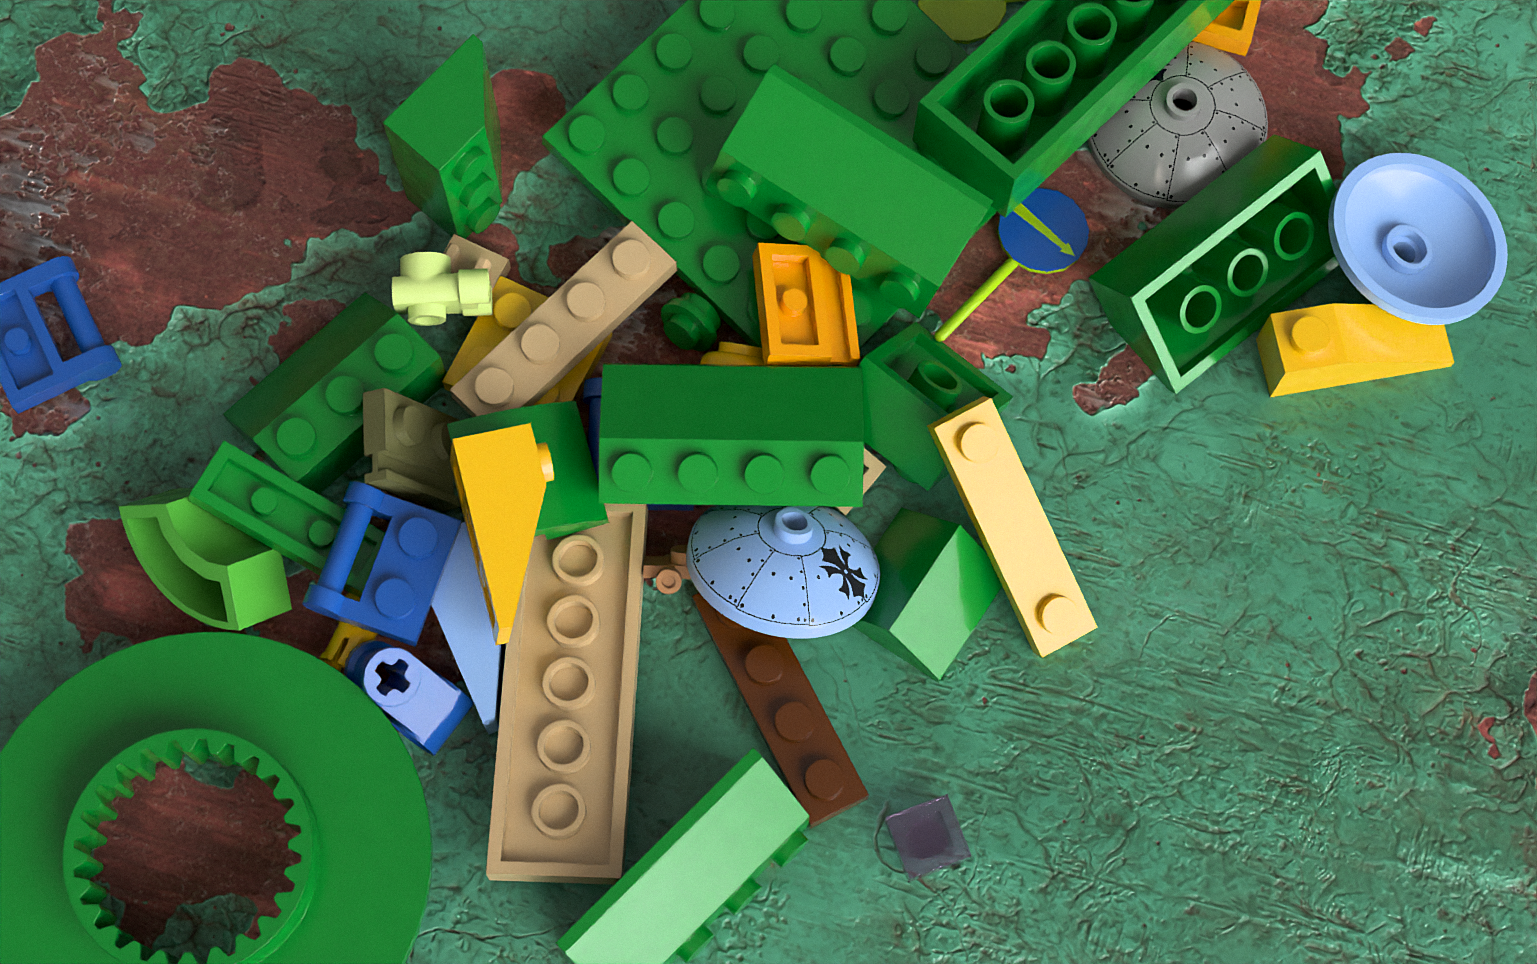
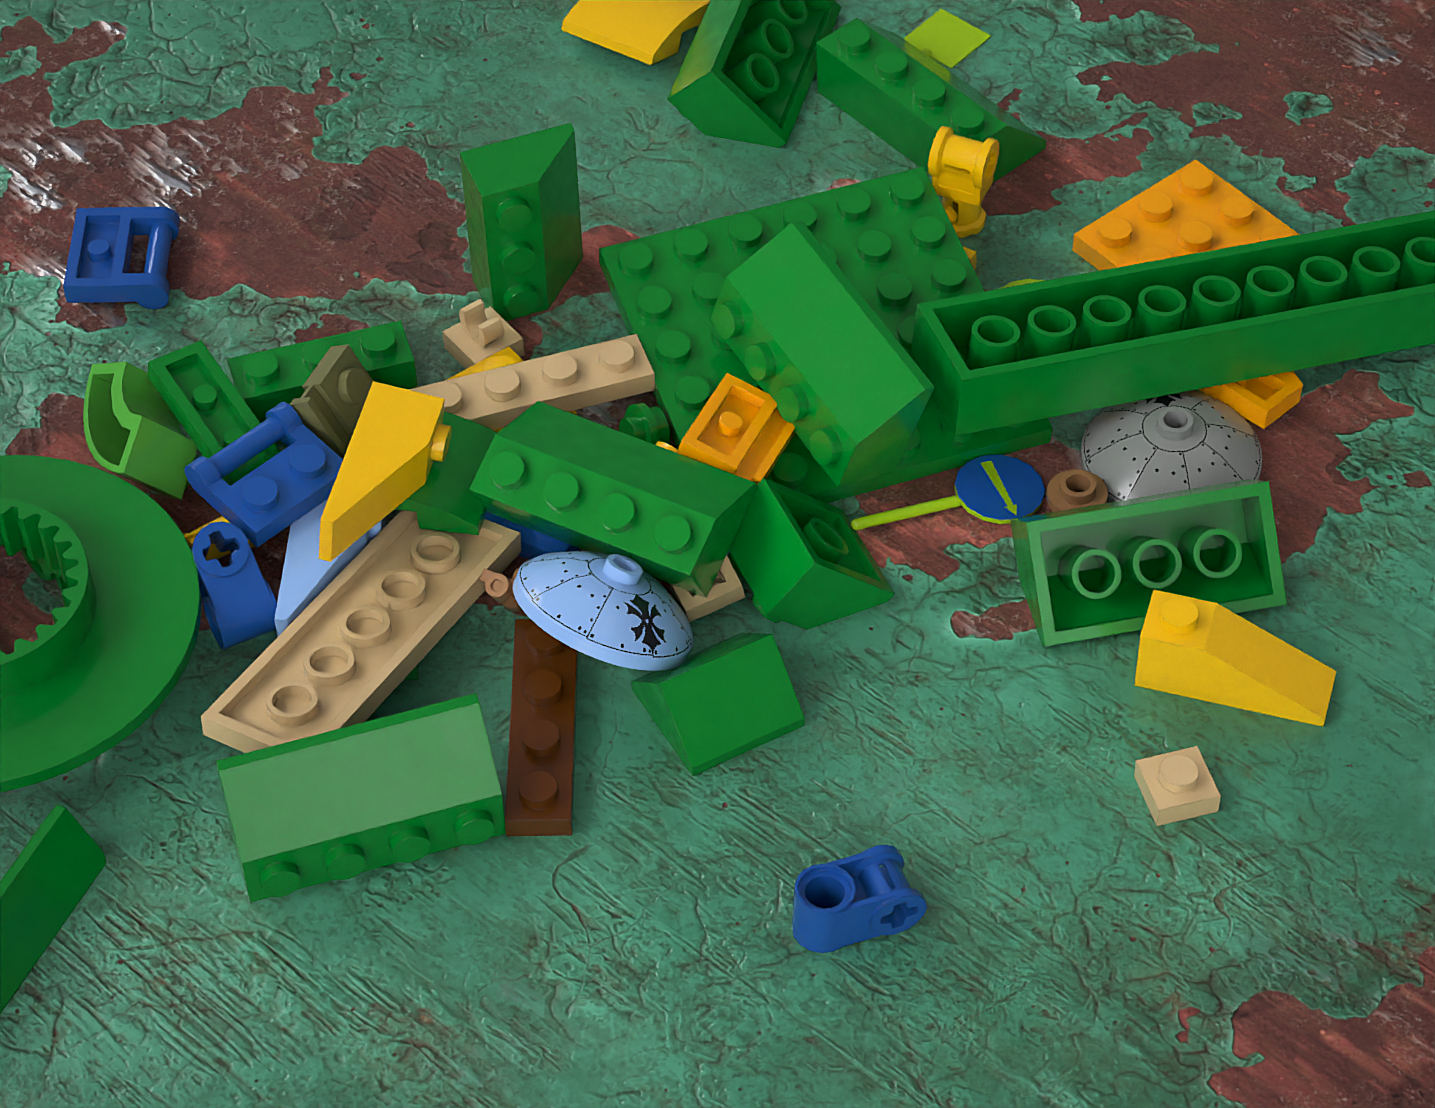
camera: 30 degrees right, 25 degrees down
yellowish green plate [392,252,493,326] -> none
plate [884,794,972,883] -> none
yellow plate [927,396,1098,657] -> none
light blue dish [1328,153,1508,325] -> none
none -> blue piece [792,844,927,953]
none -> medium nougat plate [1046,469,1108,512]
none -> tan plate [1134,746,1221,826]

